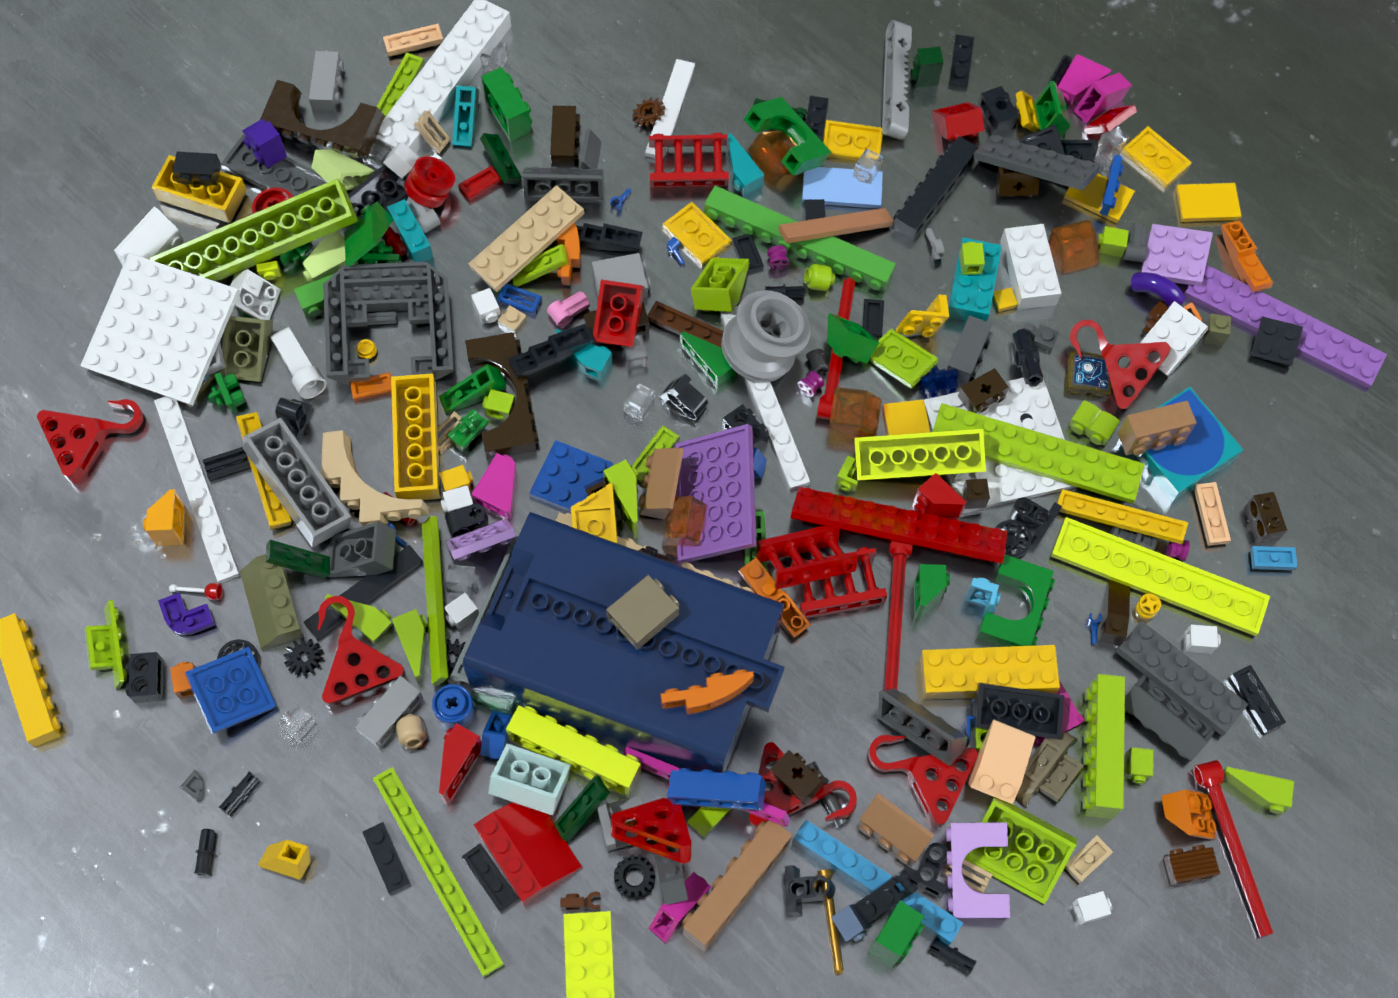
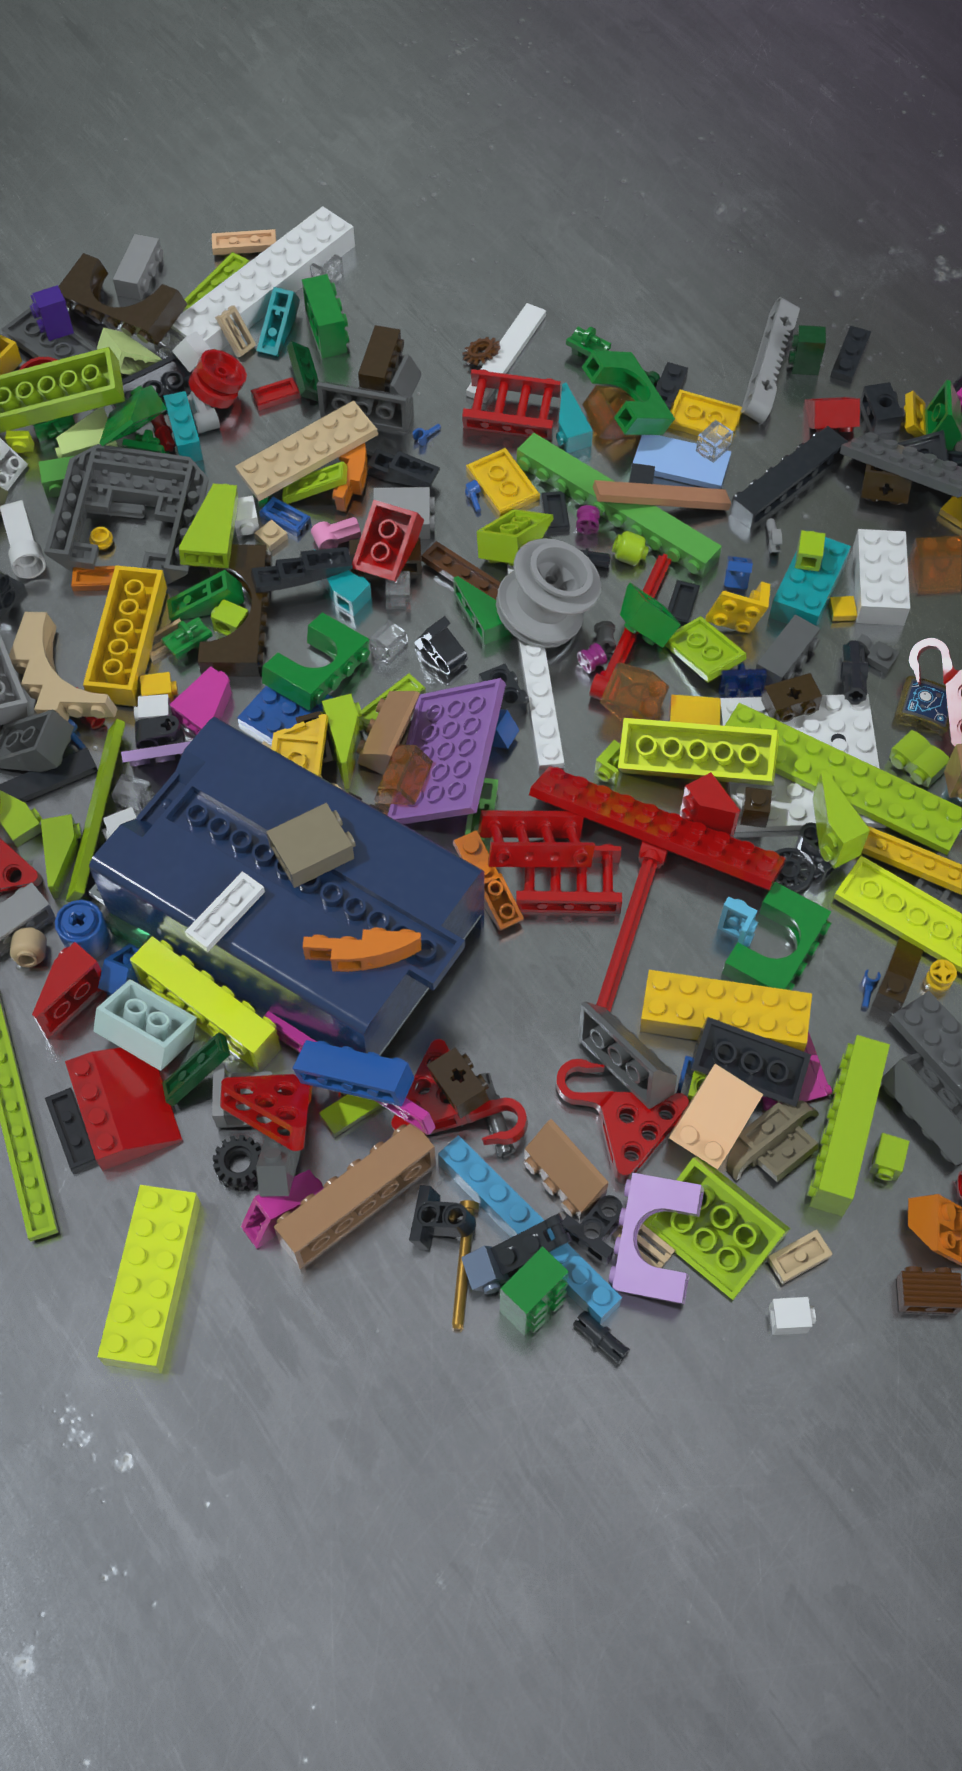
camera: 15 degrees right, 5 degrees down
reddish brown plate [560,891,601,911] -> none
green slope [914,564,950,620] -> none
none -> lime slope [179,483,238,569]
none -> white plate [185,871,265,952]
none -> green arch [262,612,370,711]
none -> green hips [566,327,611,356]
none -> blue slope [724,556,753,589]
none -> lime slope [813,770,870,869]

